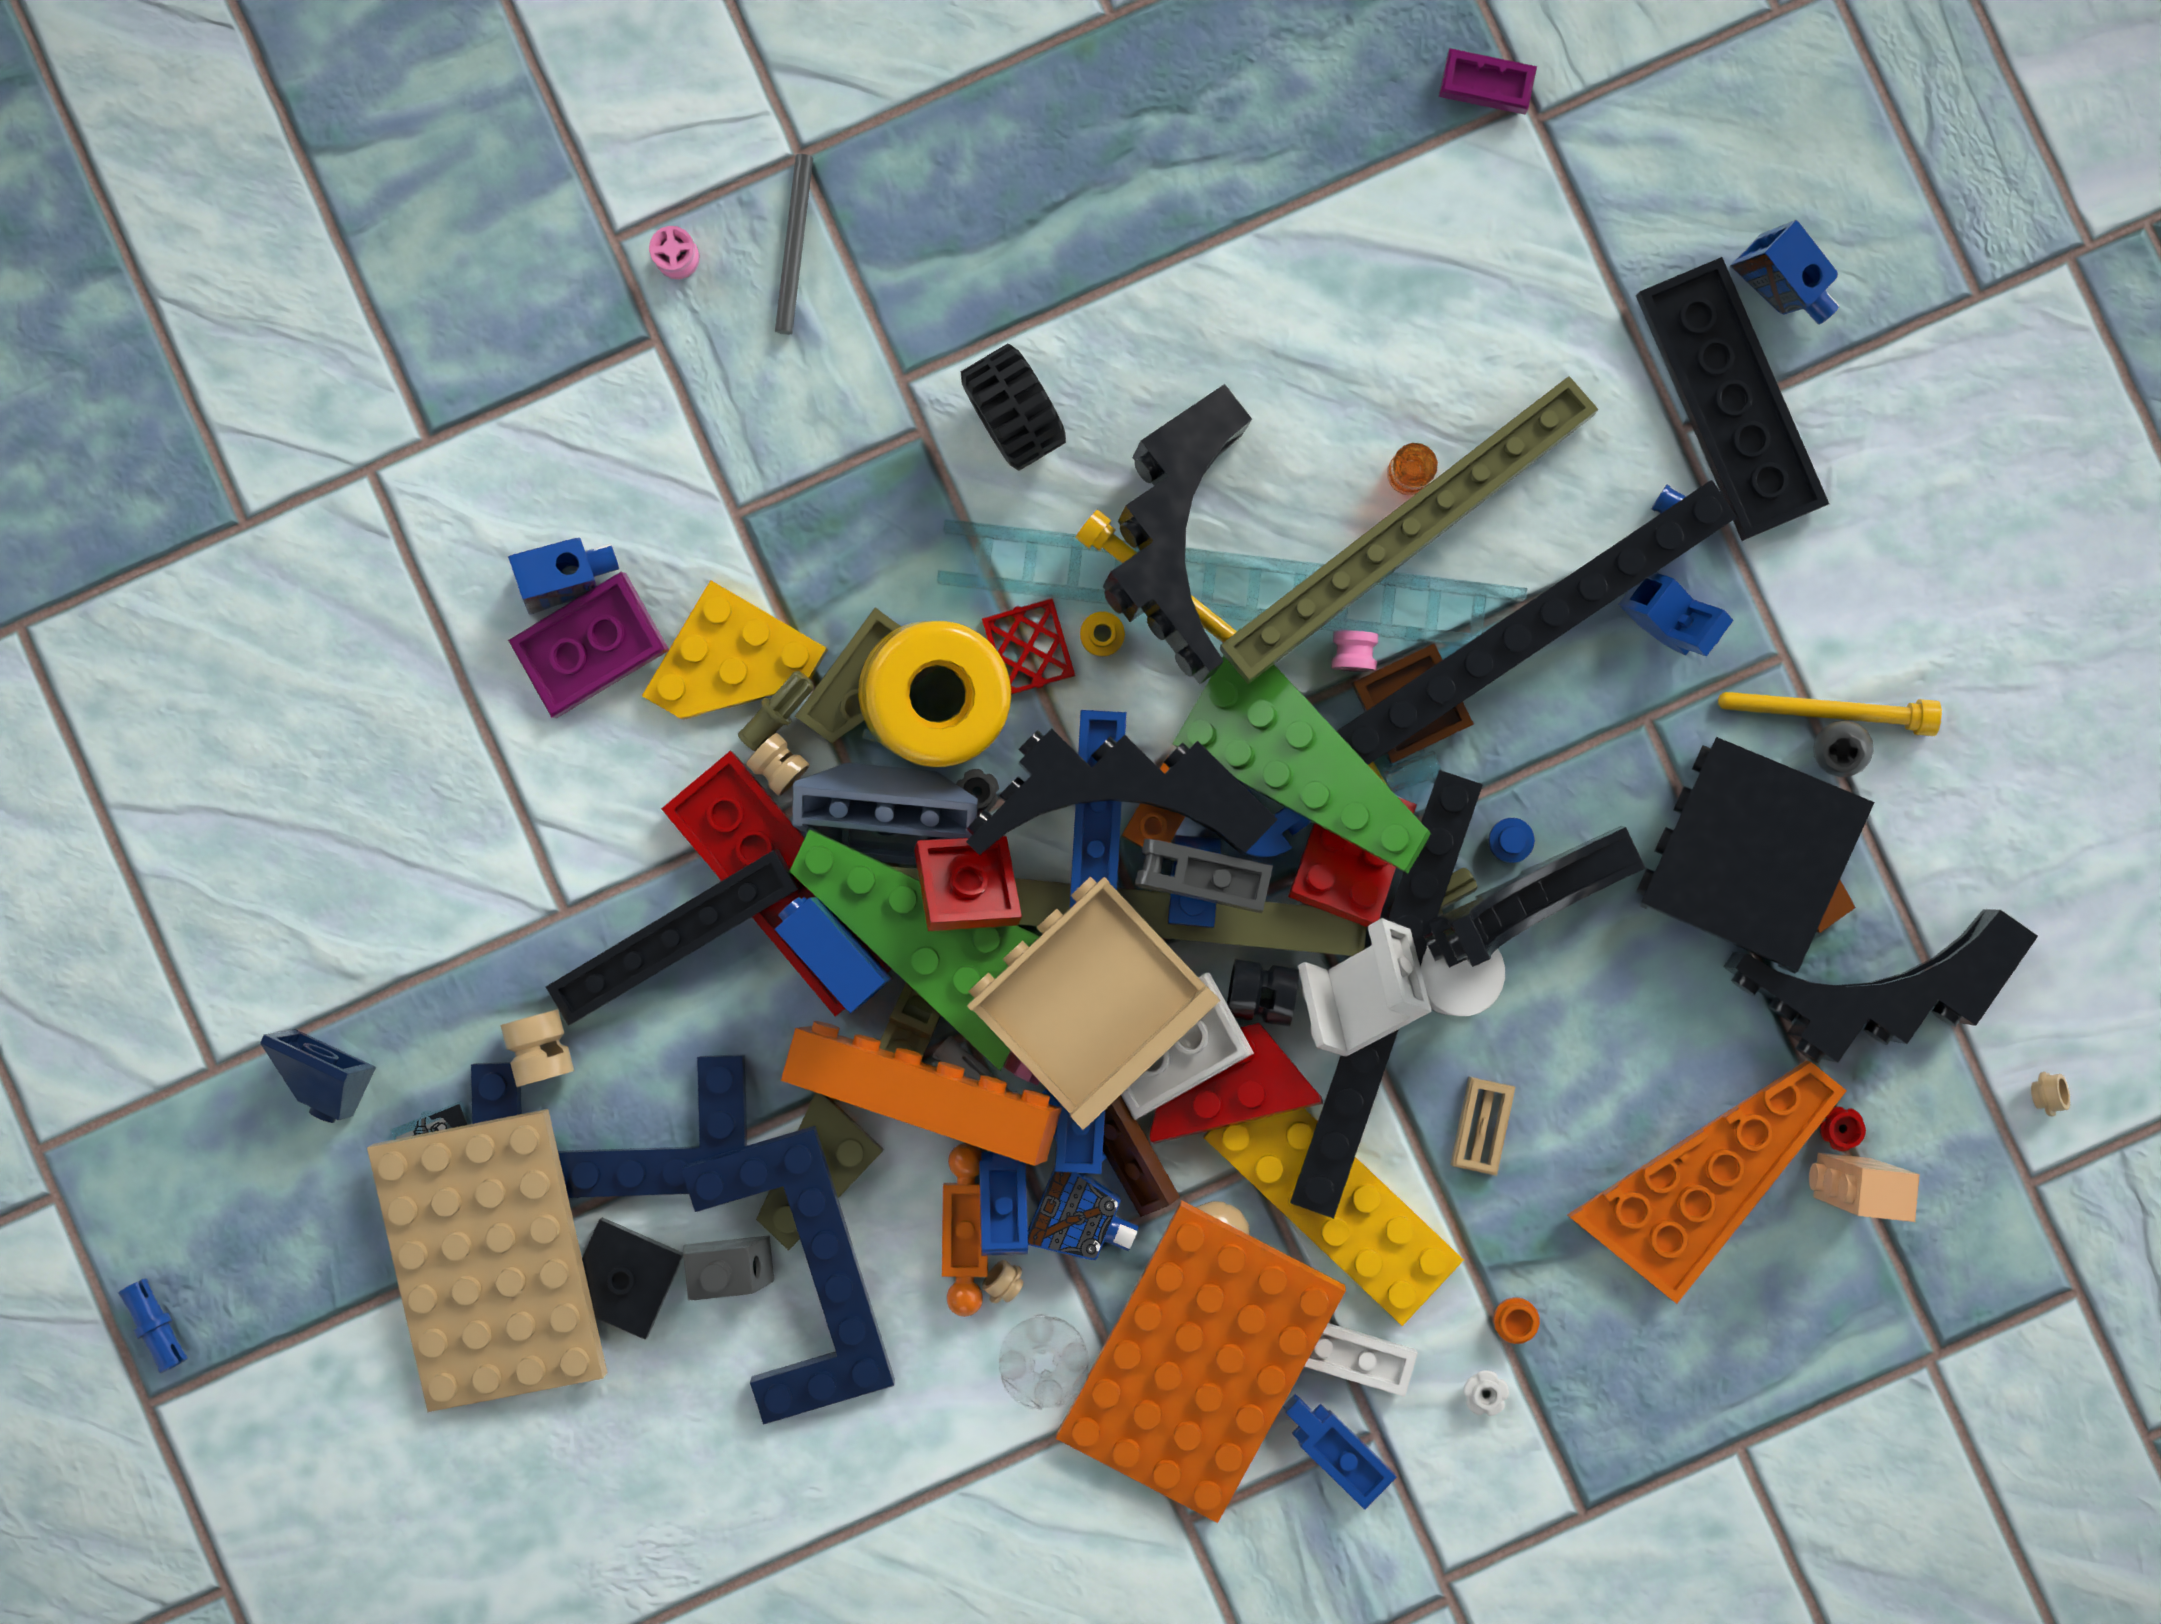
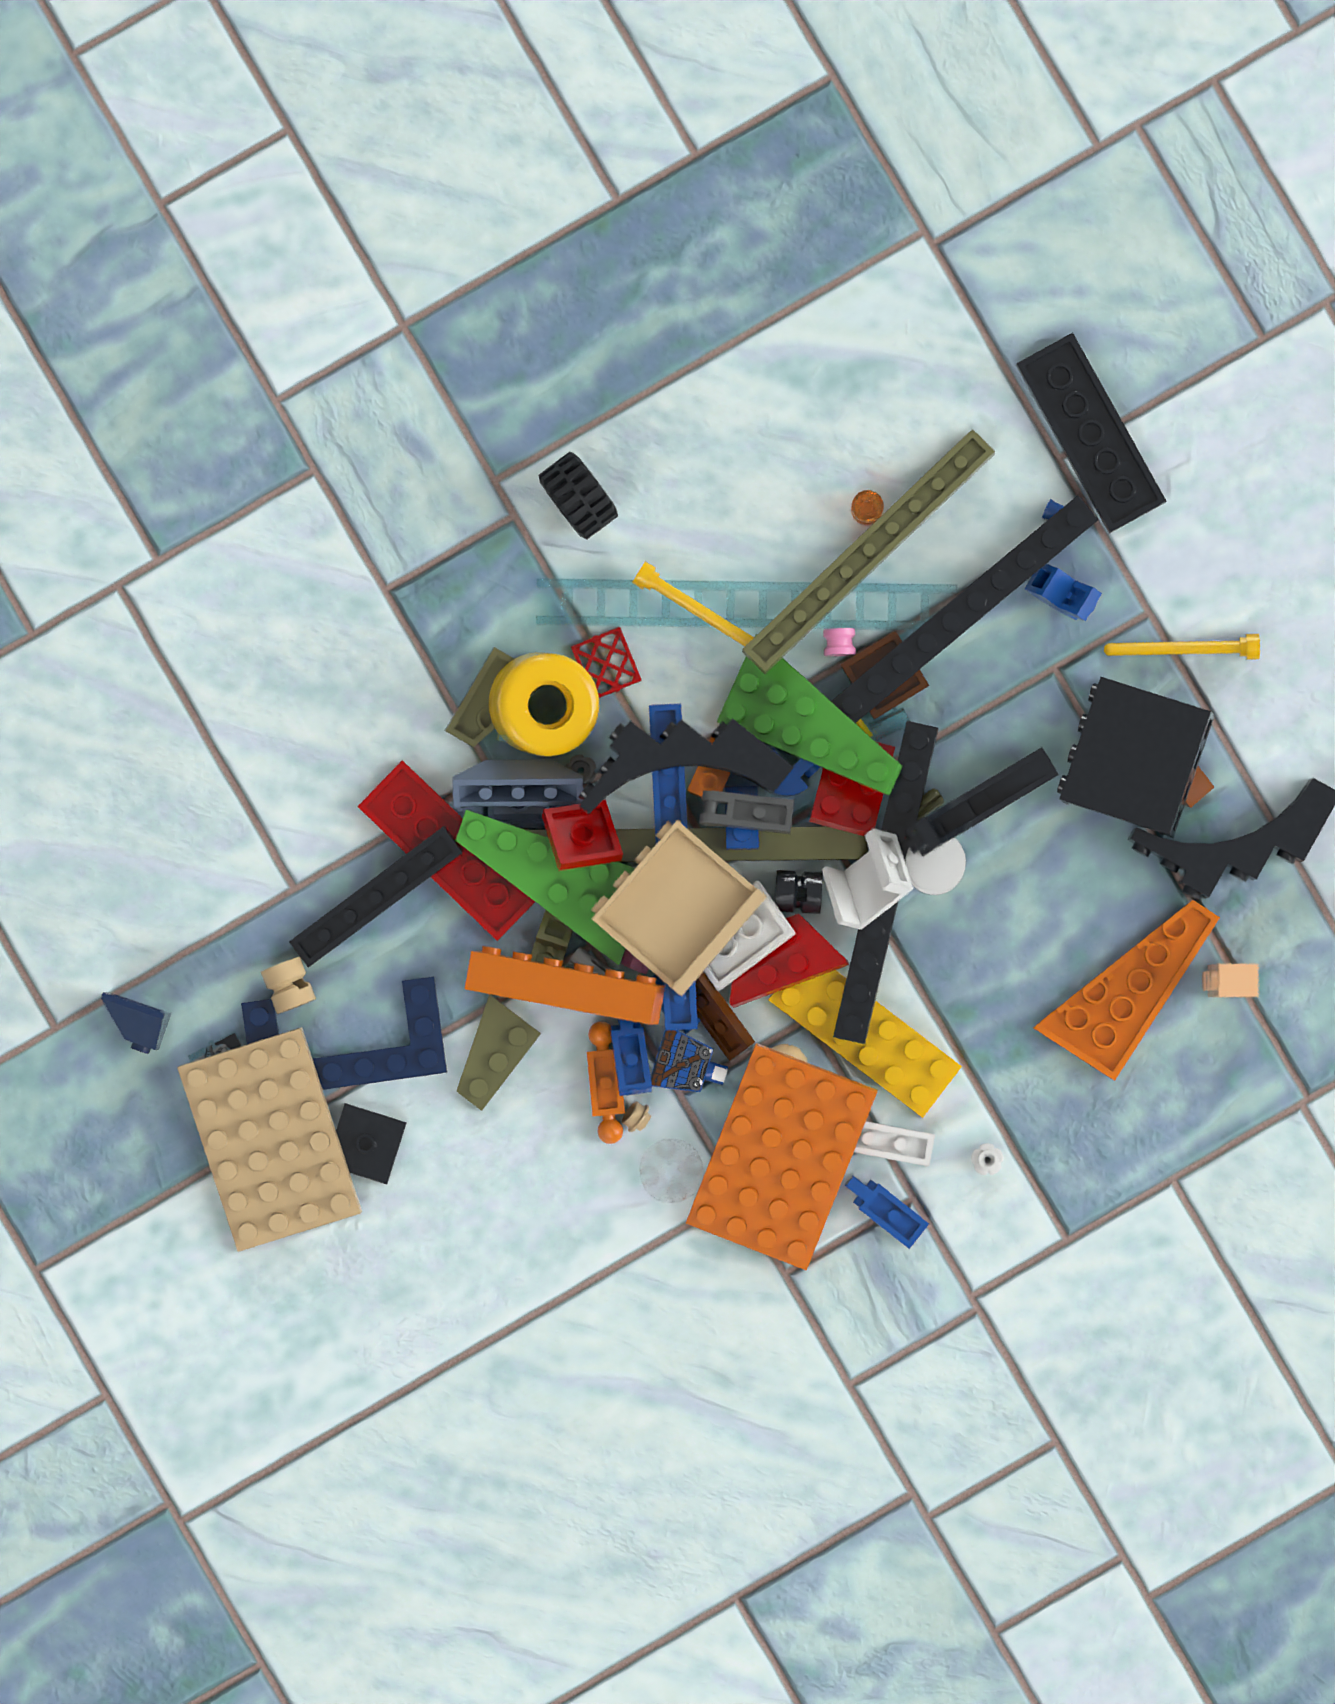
camera: 10 degrees left, 0 degrees up
blue pin [118,1278,188,1373] -> none
blue torso [508,538,619,615] -> none
magenta tile [508,571,669,718] -> none
yellow plate [642,580,828,720] -> none
bright pink wheel [649,226,700,280] -> none
dark blue plate [681,1126,895,1425] -> none
dark grey torso [683,1235,774,1300] -> none
olive axle [738,671,814,751] -> none
tan wheel [746,733,810,796] -> none
dark grey bar [775,154,813,335] -> none
blue brick [775,897,893,1013] -> none
yellow plate [1080,611,1125,657] -> none
black arch [1102,384,1252,684] -> none
magenta plate [1438,48,1537,115] -> none
tan tile [1450,1076,1515,1176] -> none
blue plate [1488,818,1535,863] -> none
orange plate [1493,1297,1540,1344] -> none
blue torso [1730,220,1839,325] -> none
dark grey piece [1813,720,1874,777] -> none
red plate [1820,1106,1866,1152] -> none

